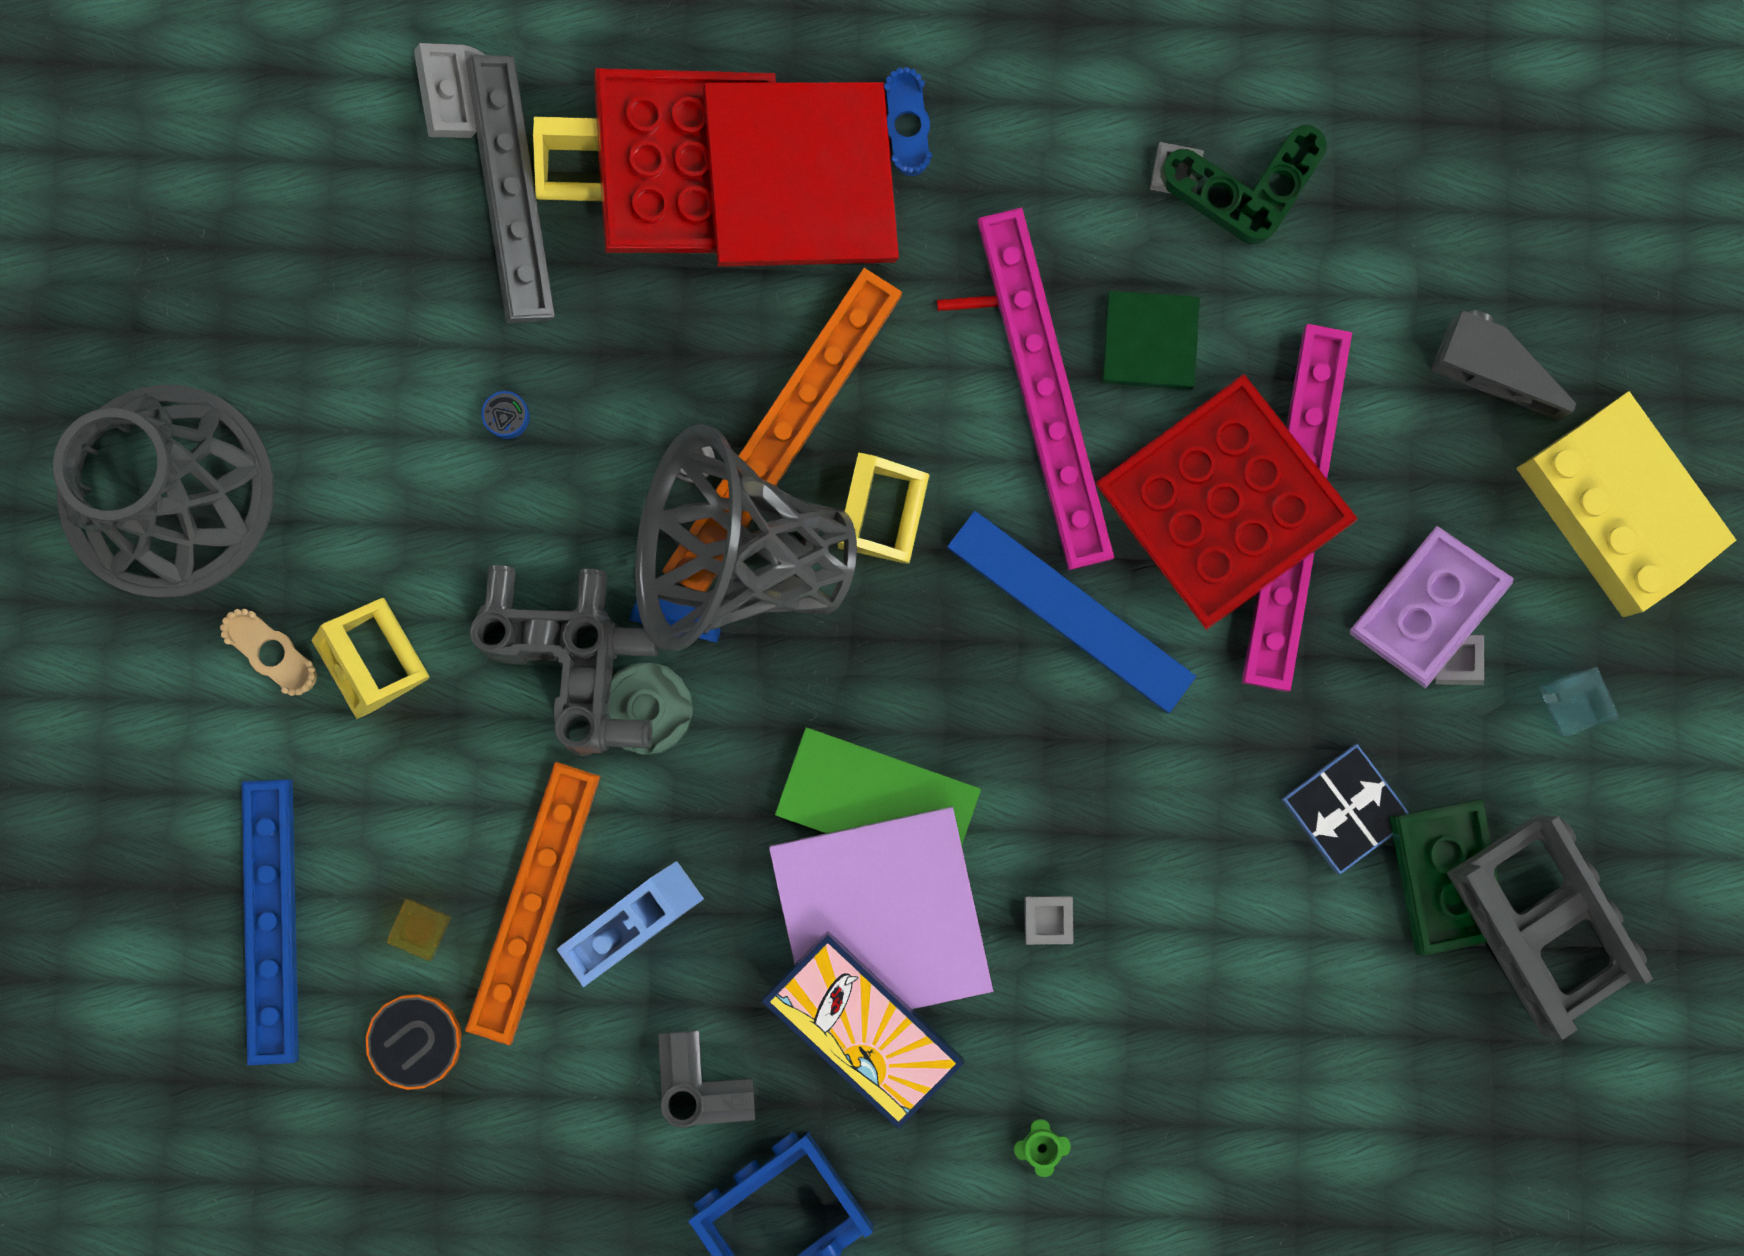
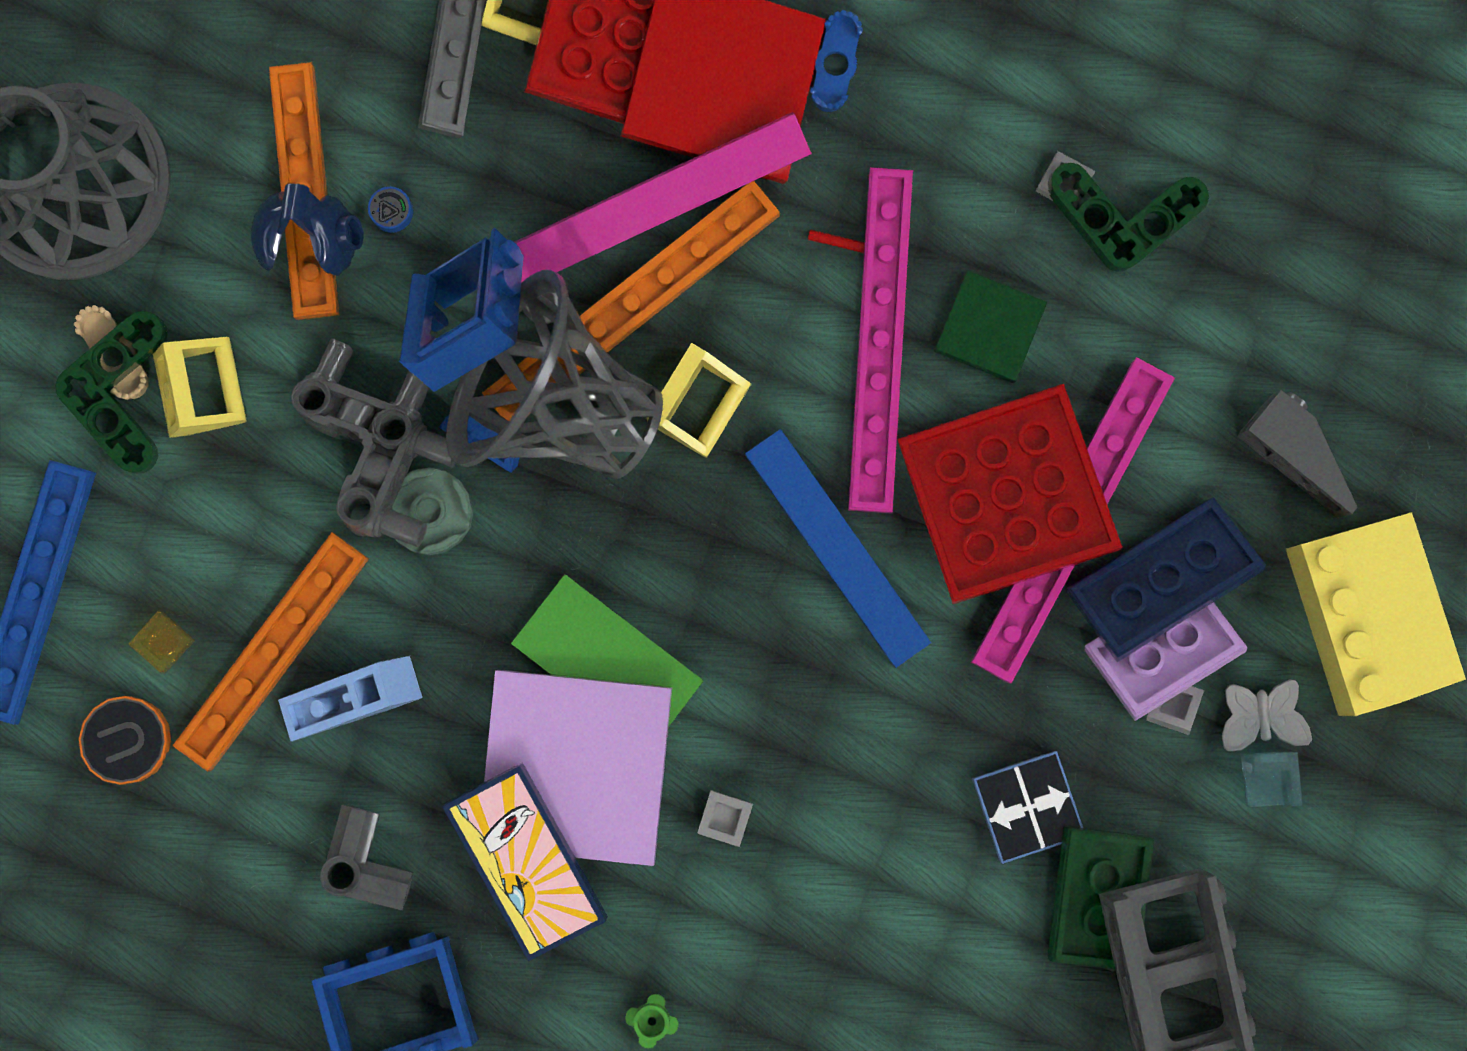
camera: 20 degrees right, 0 degrees up
none -> dark green beam [55,311,168,474]
none -> dark blue animal [251,183,364,276]
none -> orange tile [269,62,339,320]
none -> blue window [400,228,524,392]
none -> dark pink tile [515,112,811,283]
none -> dark blue tile [1067,497,1266,662]
none -> light grey piece [1222,679,1312,751]

